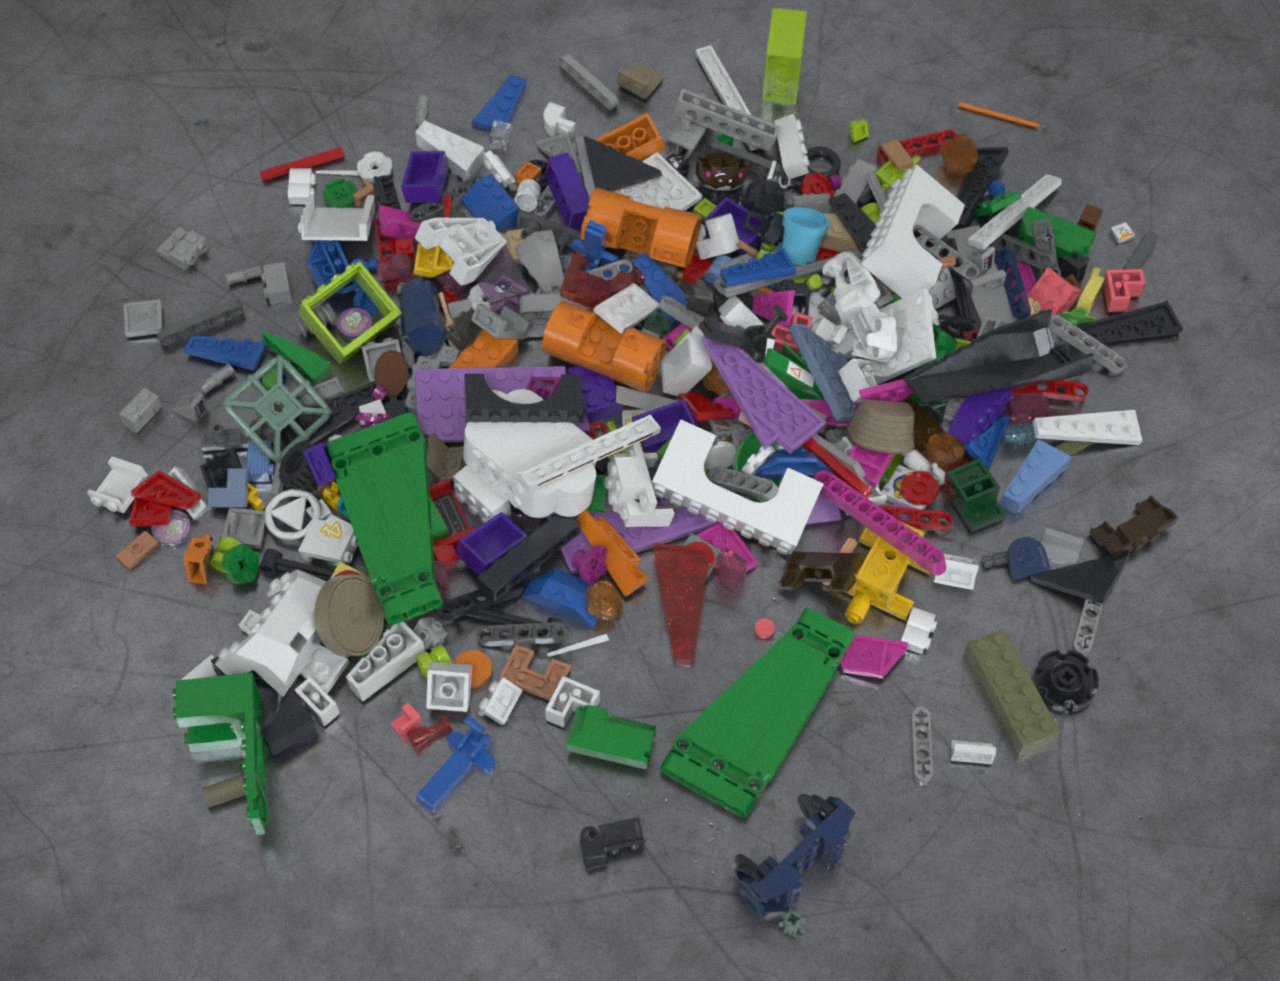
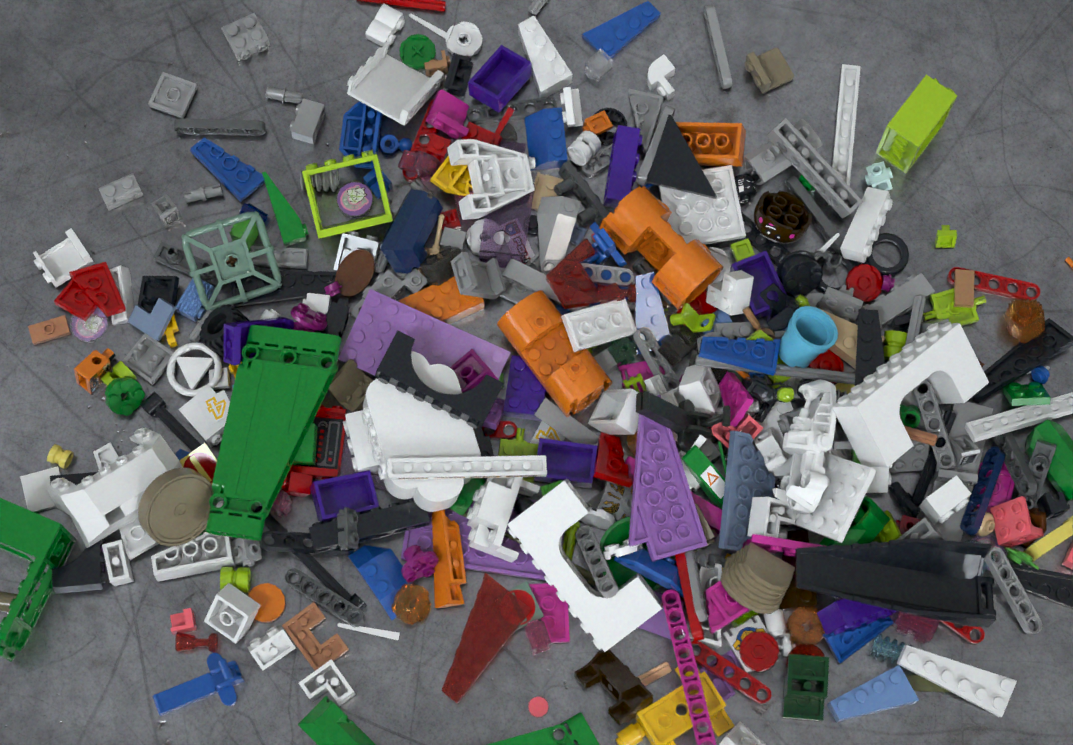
camera: 30 degrees right, 15 degrees up
none -> light yellow wheel [47,444,74,469]
none -> dark grey hinge [337,507,359,550]
none -> lime bracket [670,303,716,333]
none -> light aqua brick [864,161,893,191]
none -> white brick [919,475,971,525]

